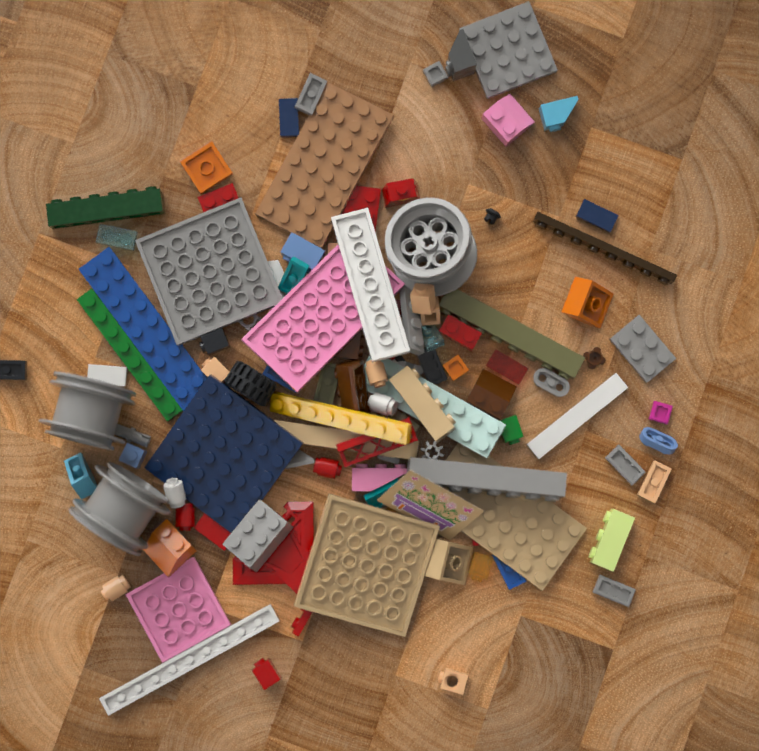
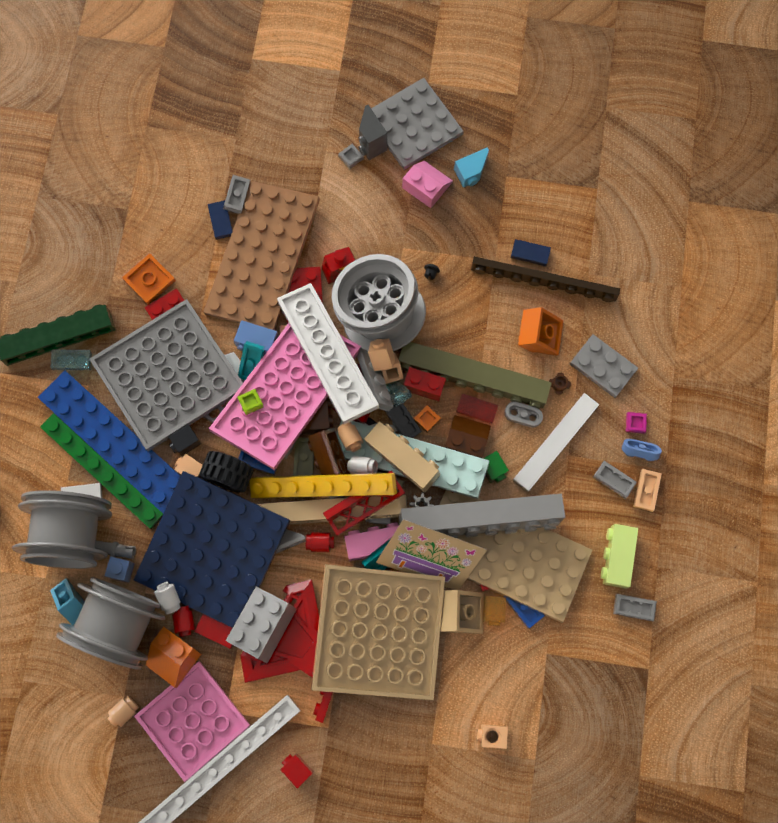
camera: 10 degrees left, 10 degrees down
none -> lime tile [237,389,264,415]

